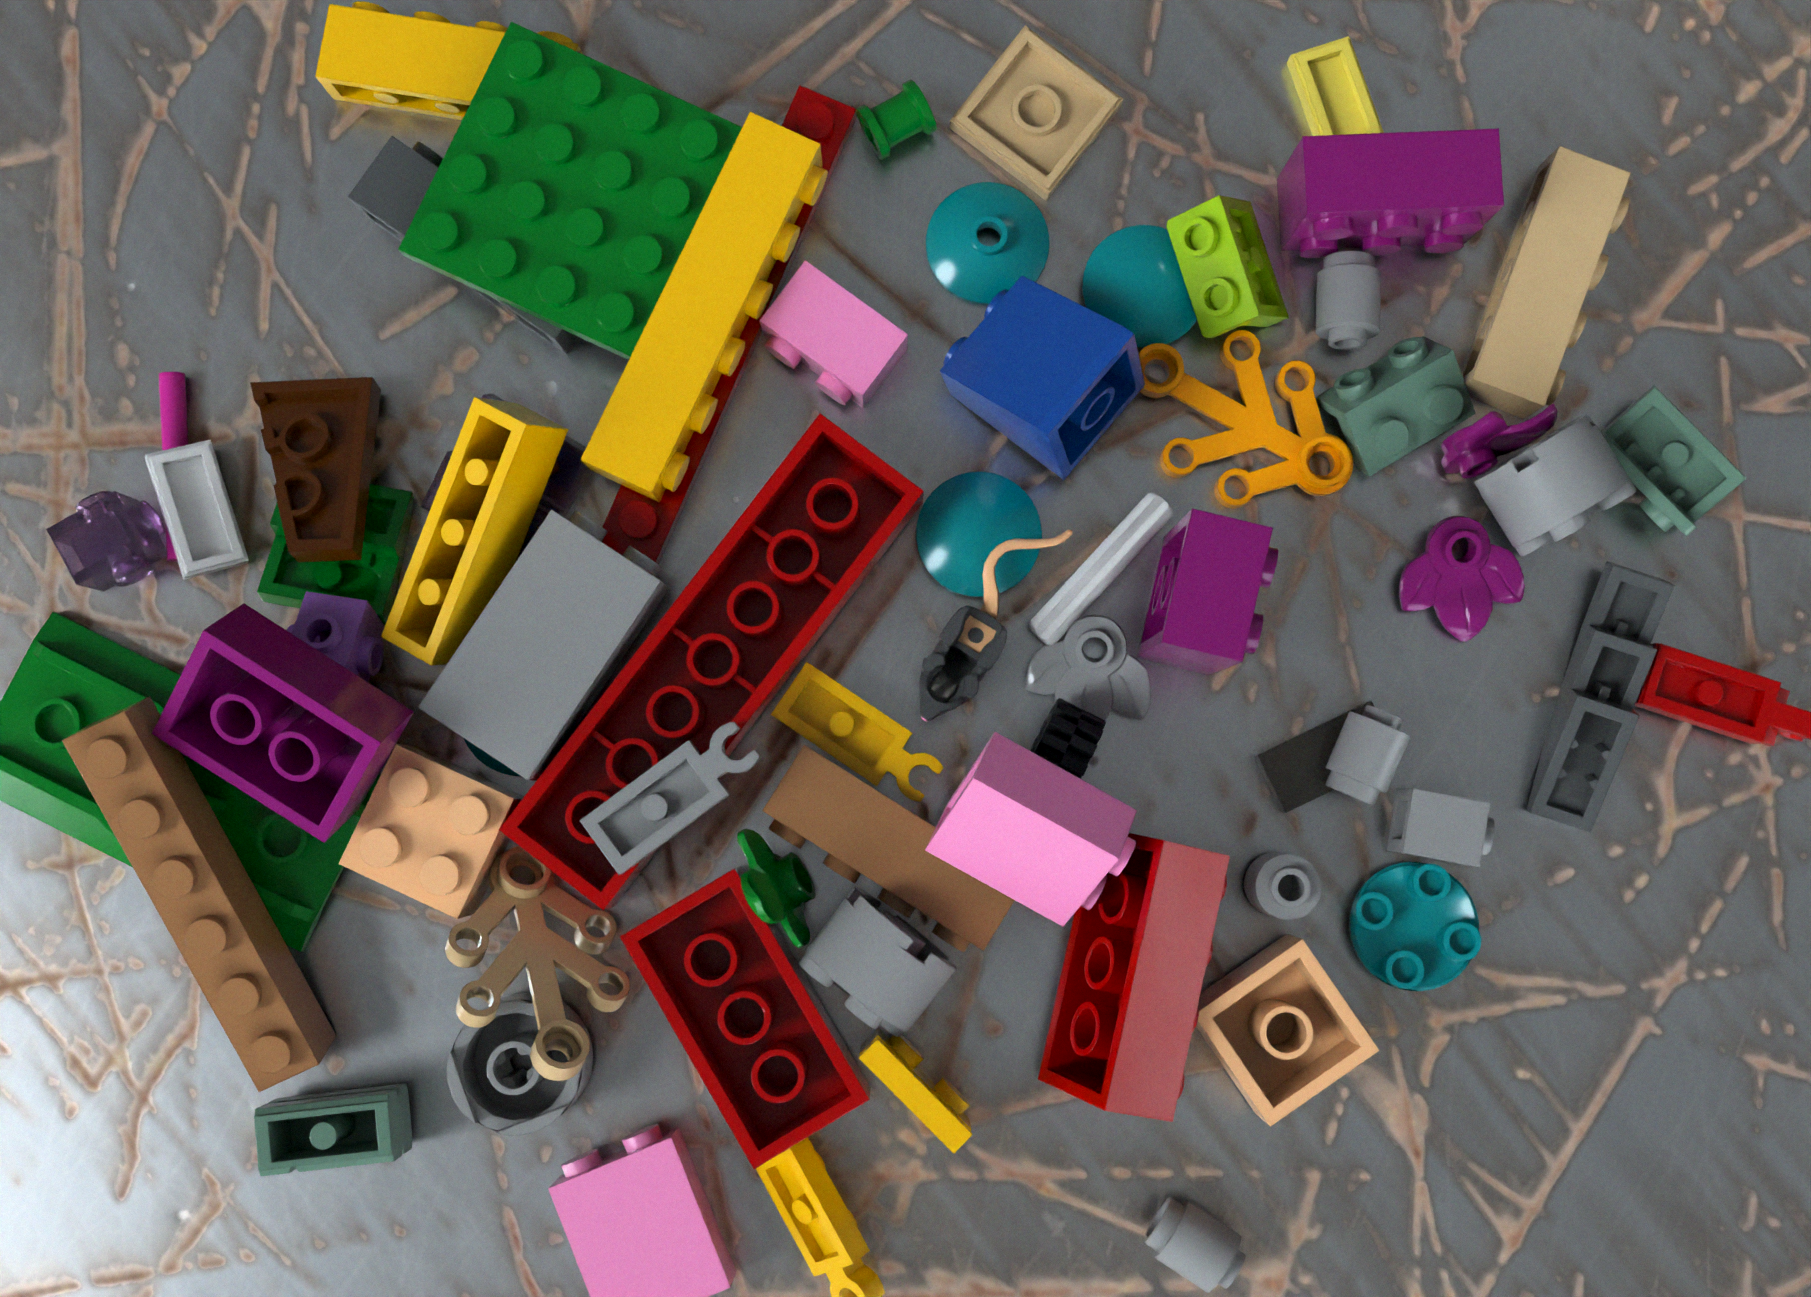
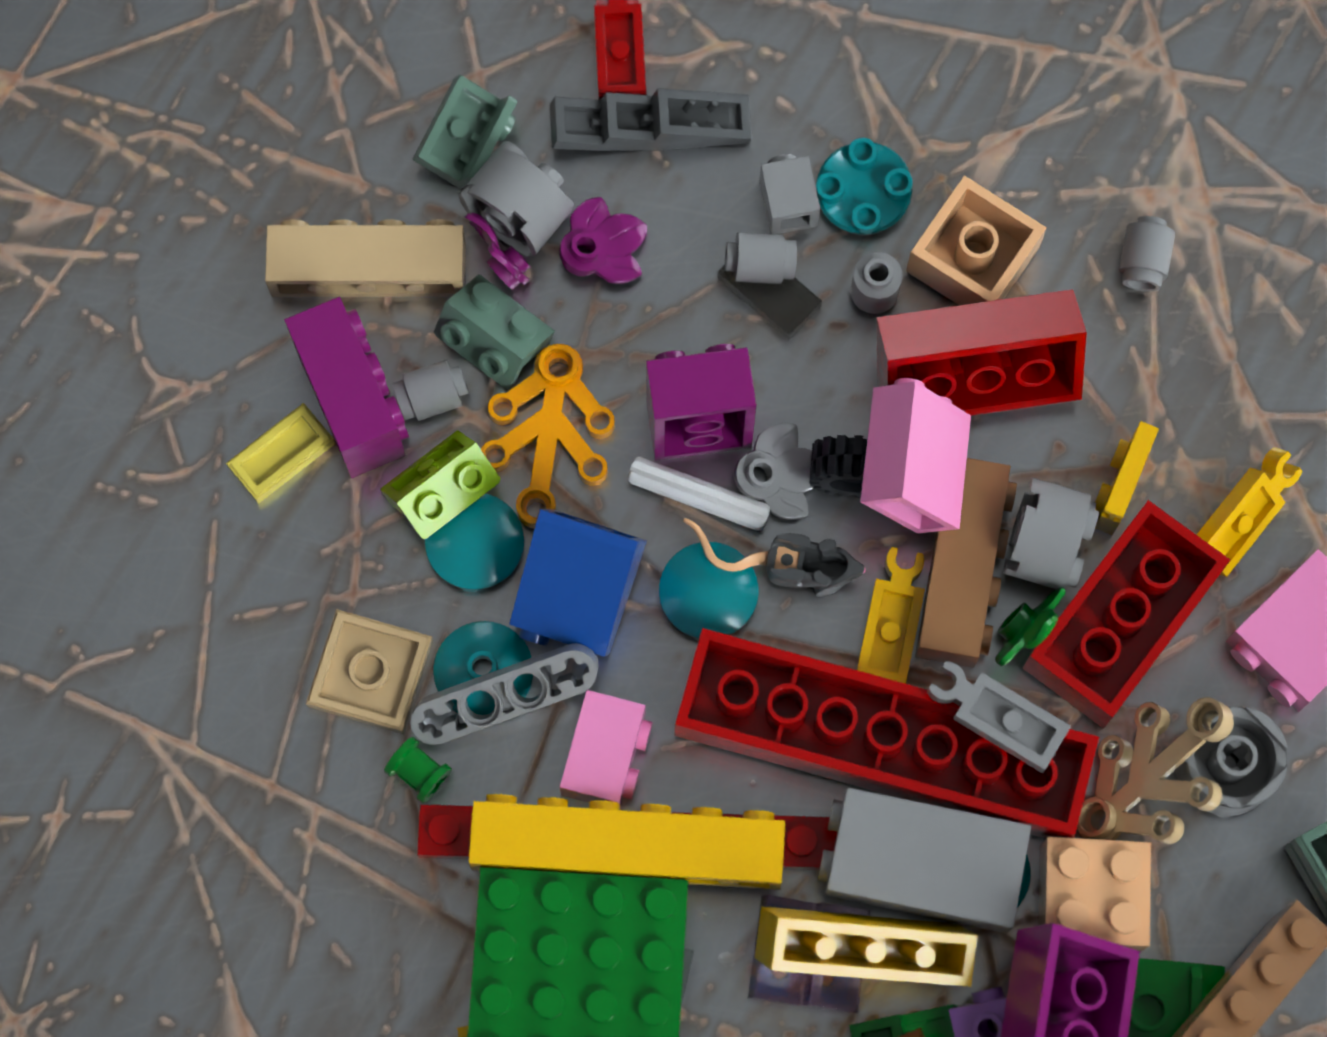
camera: 110 degrees left, 10 degrees down
none -> light grey beam [410,643,599,745]

